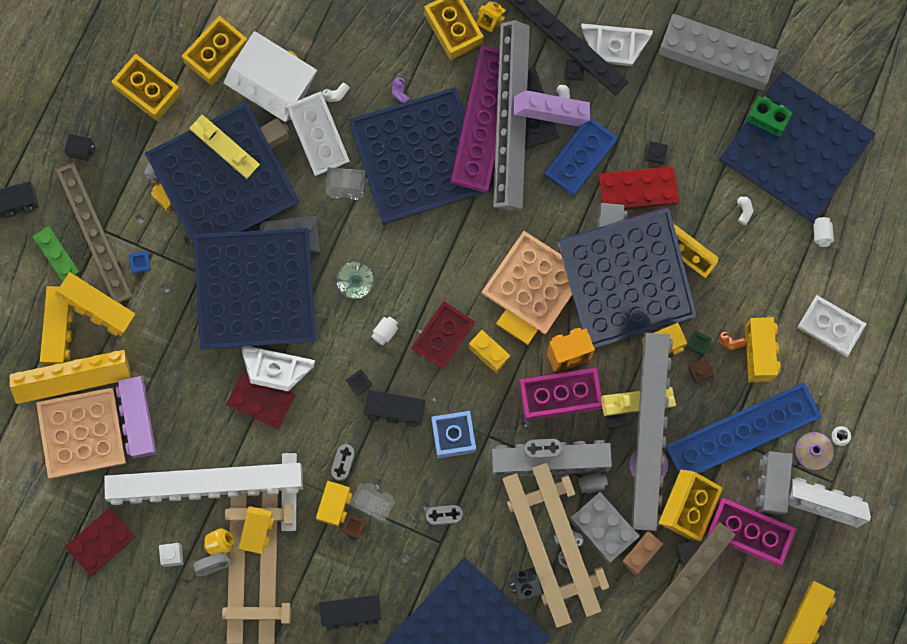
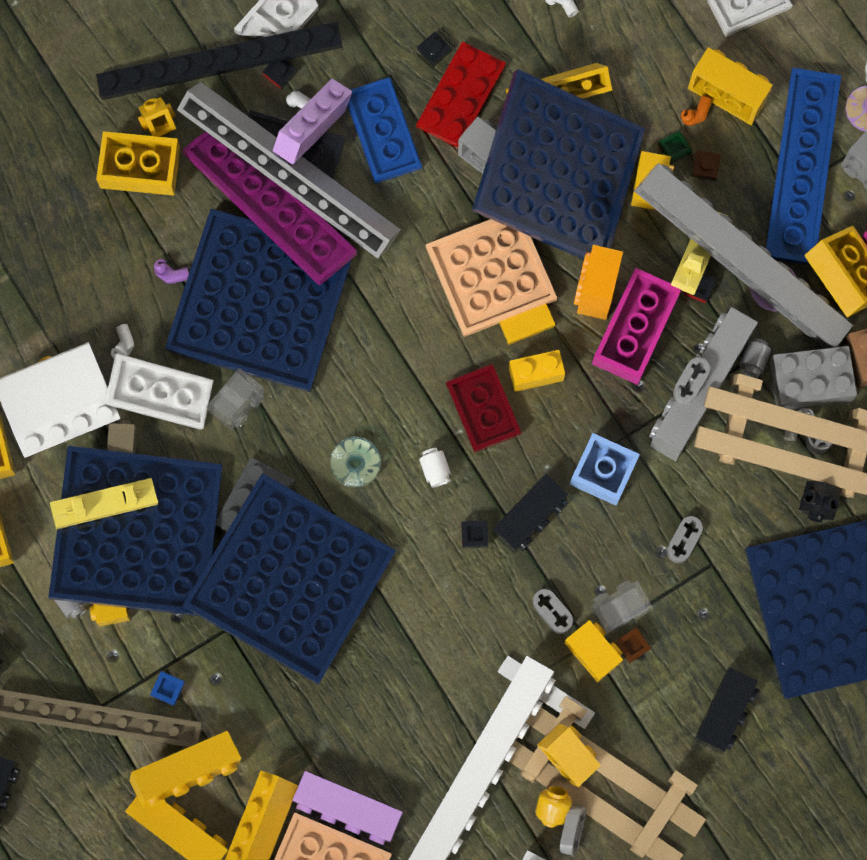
camera: 55 degrees left, 0 degrees up
bright green plate [33,226,80,281] -> none
dark red plate [226,370,296,430] -> none
white wing [242,346,315,391] -> none

